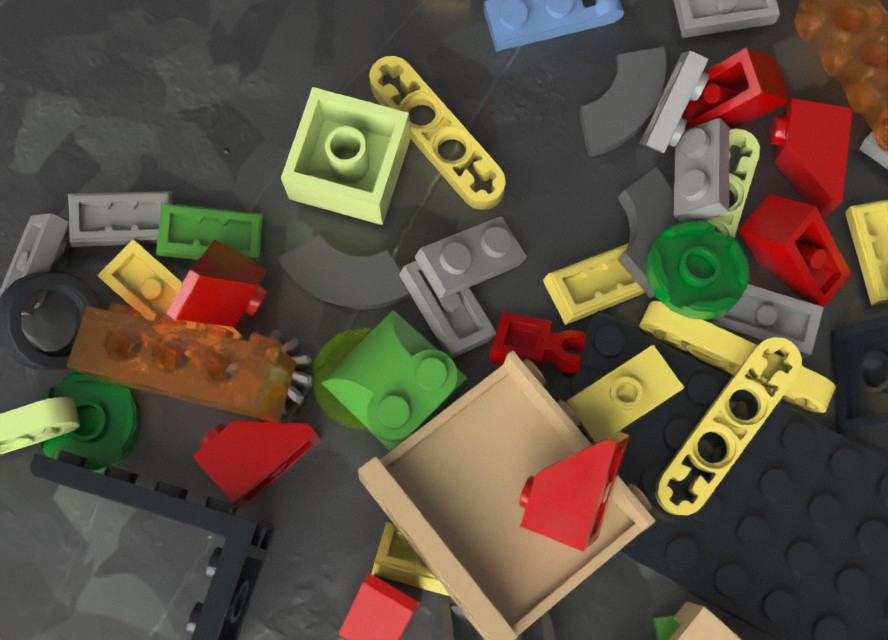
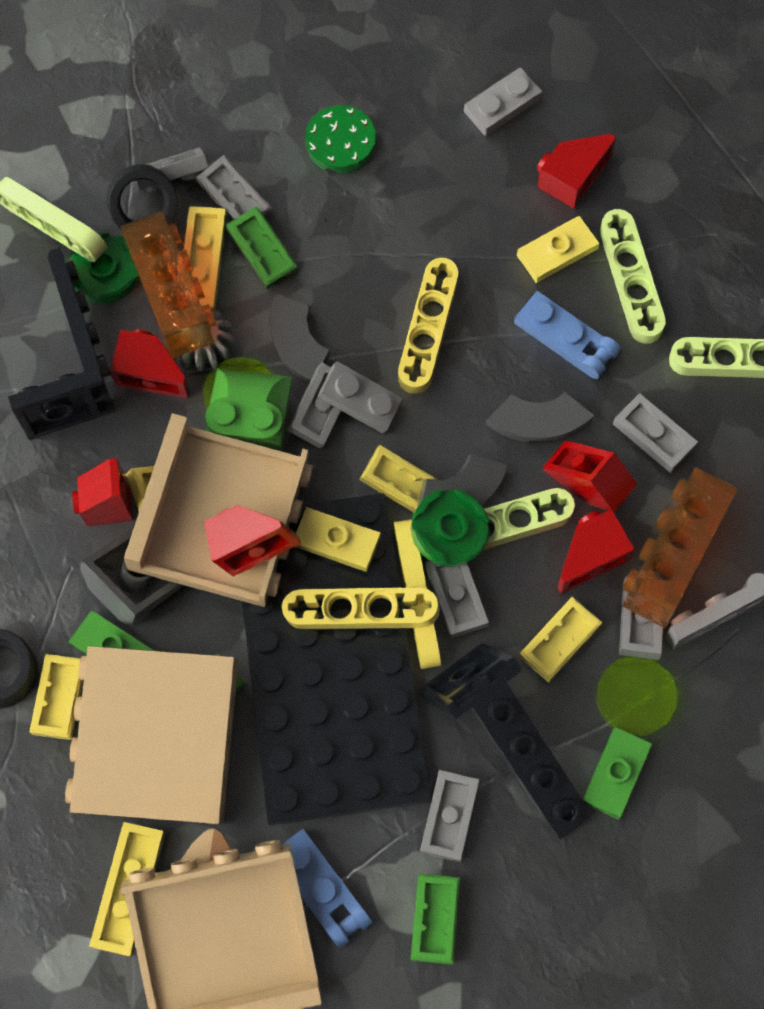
camera: 55 degrees right, 5 degrees down
red slope [166,239,268,327] -> none
yellowish green brick [281,87,411,225] -> none
red plate [490,312,586,374] -> none
light grey plate [639,51,709,153] -> none
light grey plate [674,118,729,222] -> none
red slope [738,194,852,307] -> none
none -> green tile [305,105,376,173]

